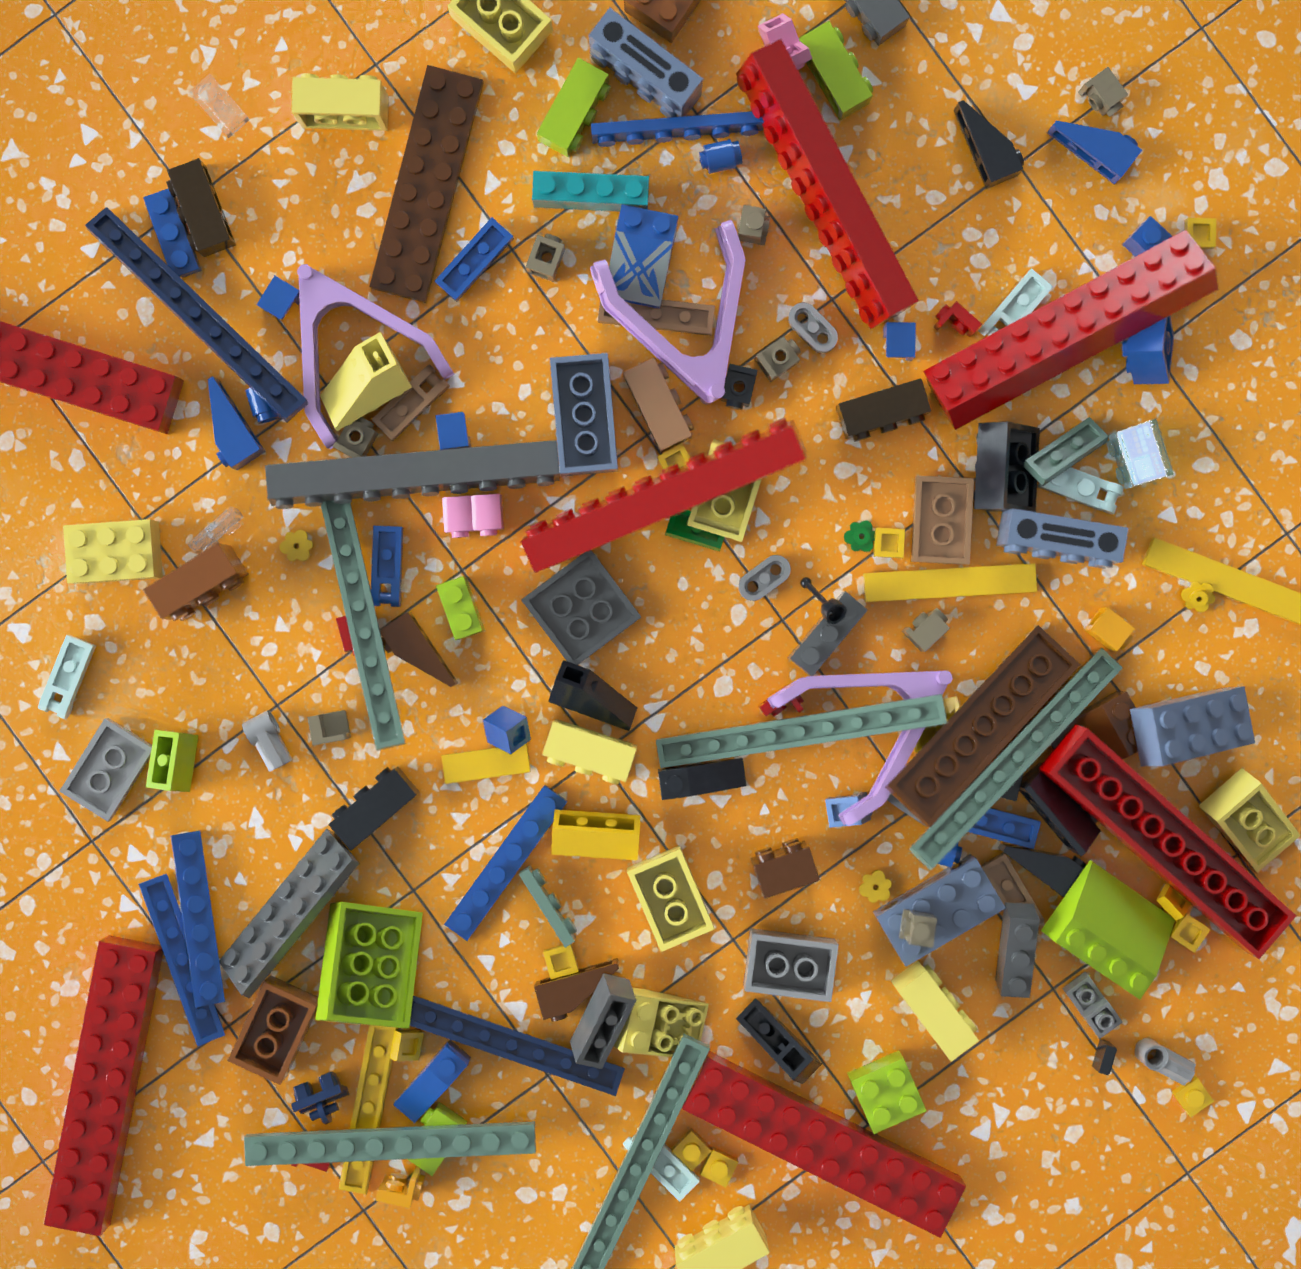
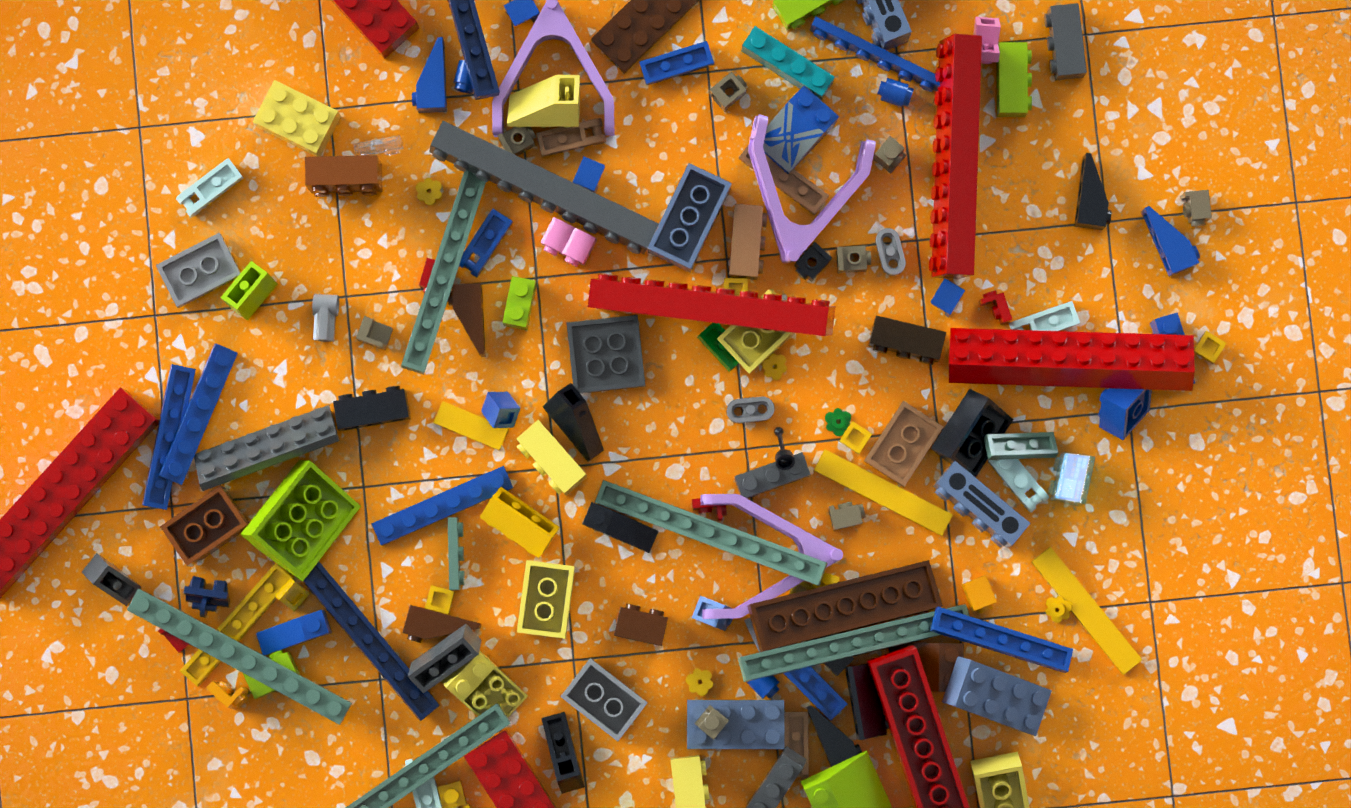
camera: 25 degrees right, 5 degrees down
none -> dark grey slope [82,553,141,606]
none -> yellow plant [762,353,787,380]
none -> blue plate [930,607,1073,673]

